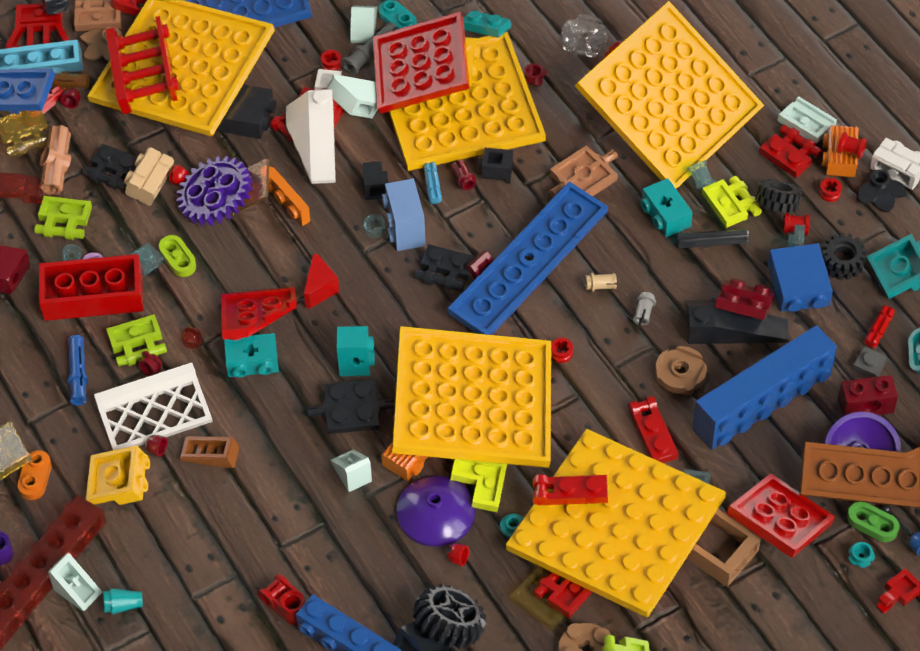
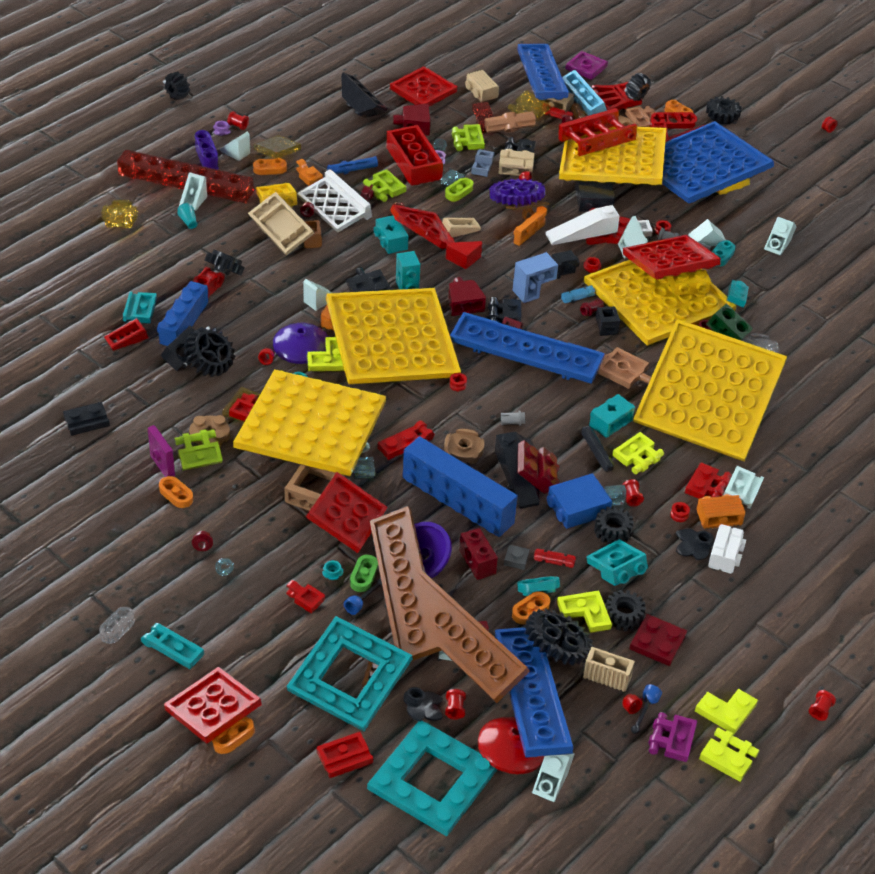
camera: 70 degrees right, 10 degrees down
red plate [532,474,608,506] -> none
tan pin [585,272,617,292] -> none
clear light blue bush [687,160,716,190] -> none
black tyre [755,178,802,213] -> none
red bush [837,132,867,159] -> none
none -> black gear [204,249,245,276]
none -> tan slope [248,192,314,255]
none -> orange plate [296,159,323,186]
none -> tan slope [442,218,481,238]
none -> dark red torso [448,277,486,316]
none -> sand blue slope [471,149,495,177]
none -> red plate [583,257,601,273]
none -> dark green brick [706,303,753,341]

